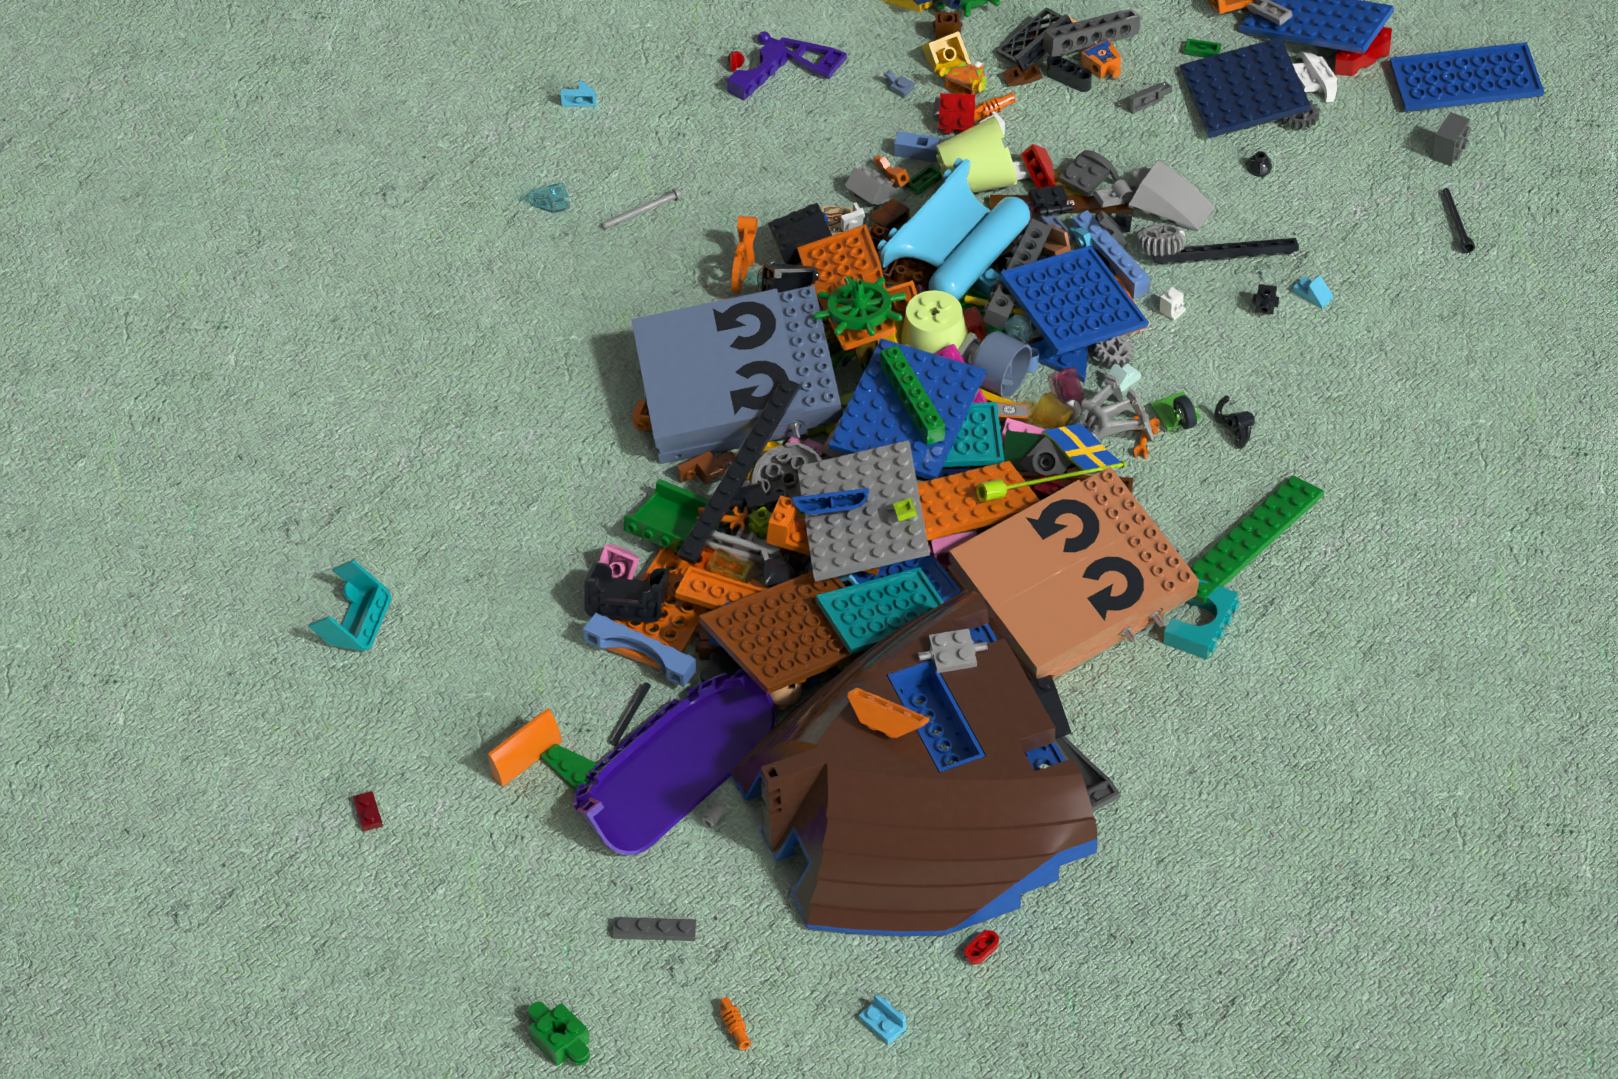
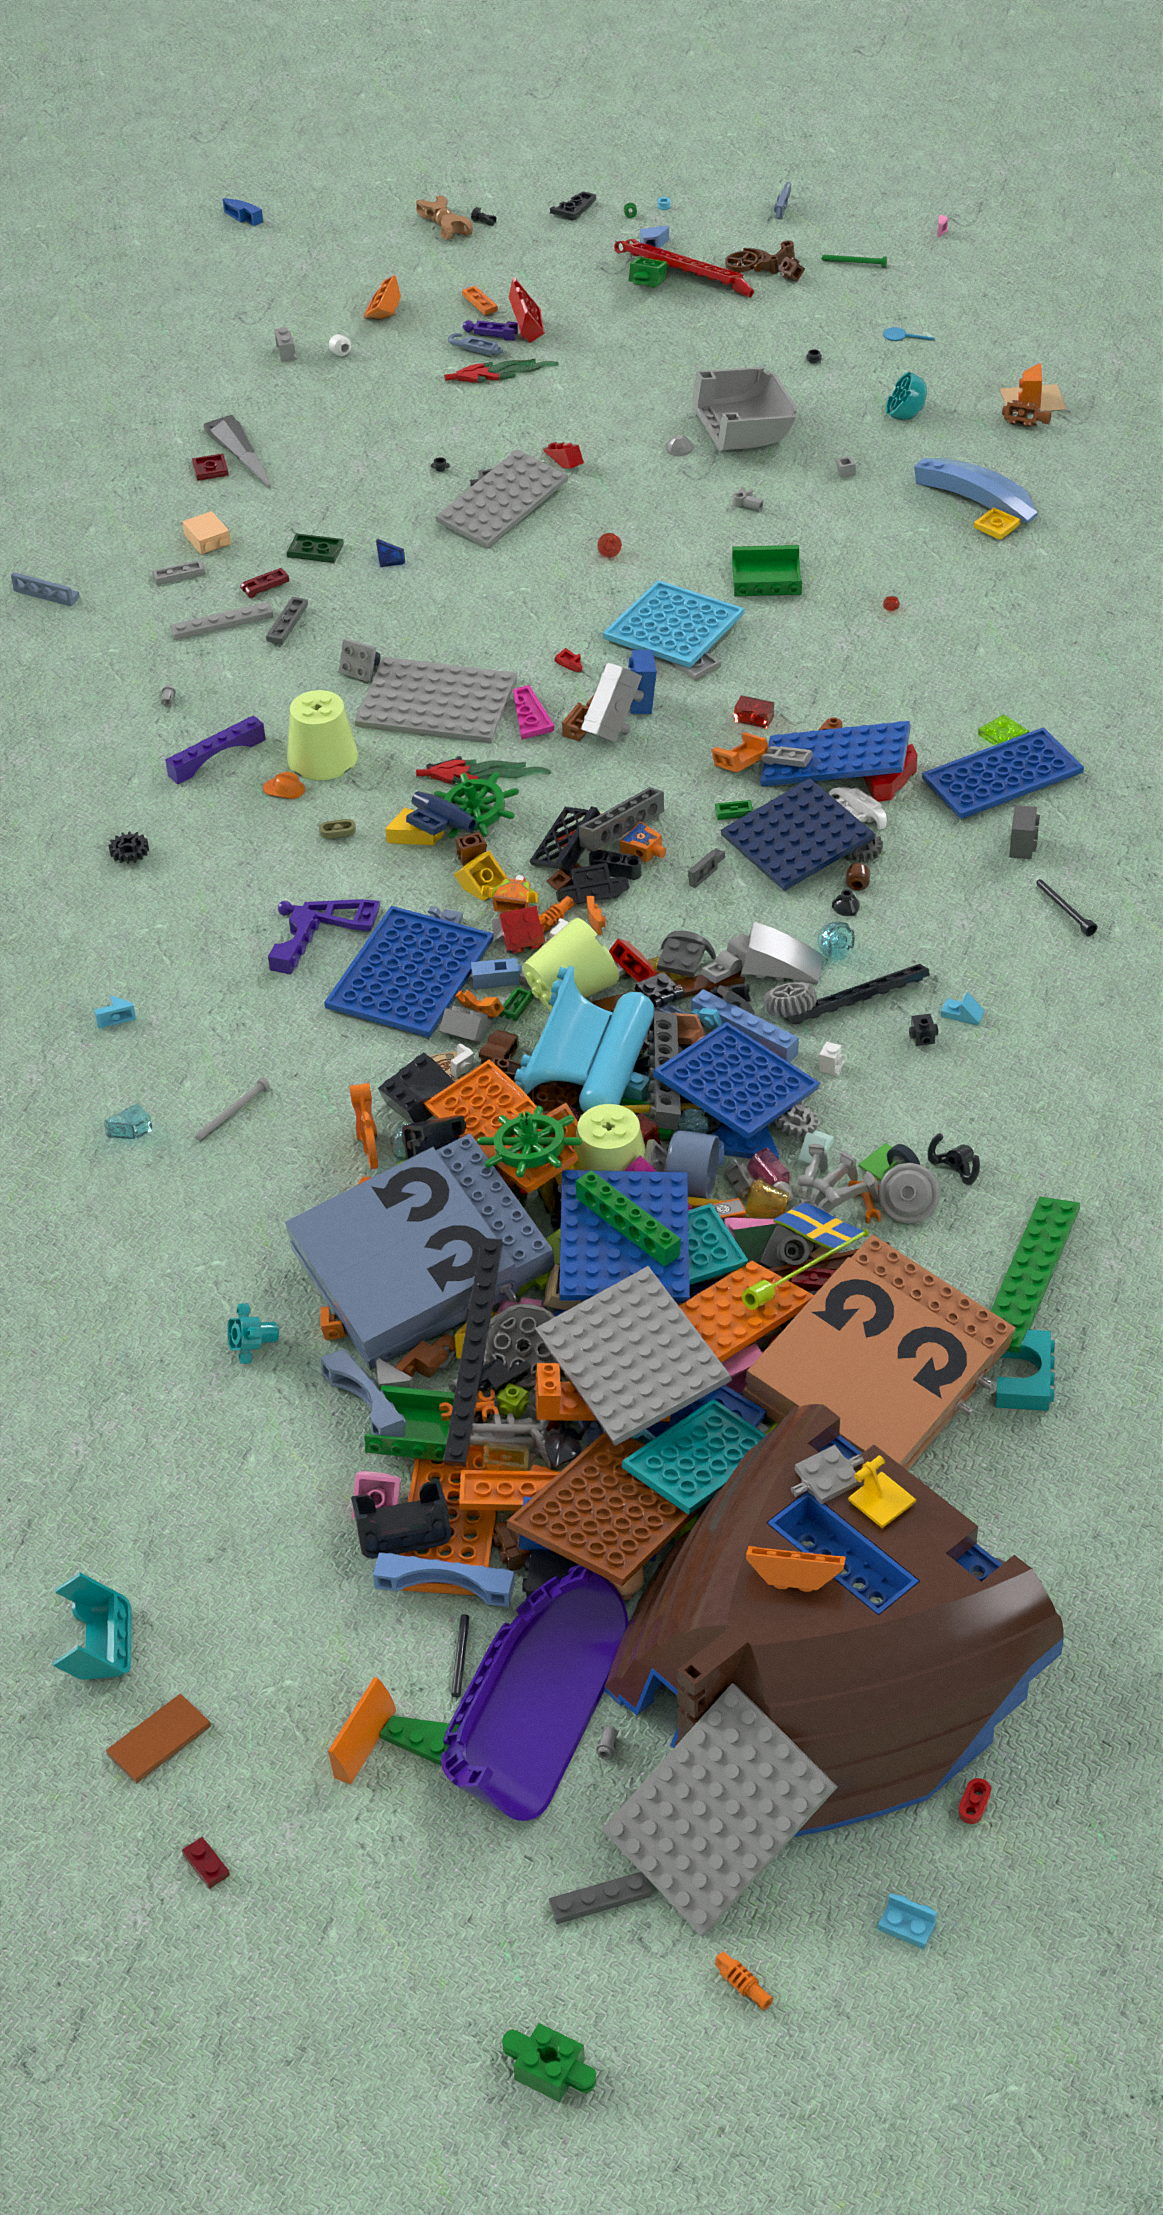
camera: 20 degrees left, 5 degrees down
red plate [728,51,745,71] -> none
blue brick [792,488,869,515] -> none
lime plate [893,498,917,522] -> none
none -> dark orange tile [106,1693,211,1784]
none -> teal piece [227,1303,279,1364]
none -> sand blue arch [321,1349,406,1438]
none -> blue plate [324,906,494,1038]
none -> light grey slope [376,1358,413,1389]
none -> black plate [556,863,630,905]
none -> orange slope [587,896,606,935]
none -> light grey plate [602,1683,837,1936]
none -> light grey hinge [726,1158,758,1199]
none -> clear light blue cylinder [818,922,855,960]
none -> reddish brown head [845,863,871,891]
none -> yellow plate [848,1455,916,1529]
none -> light grey piece [878,1163,940,1225]
none -> clear neon green plate [978,714,1029,746]

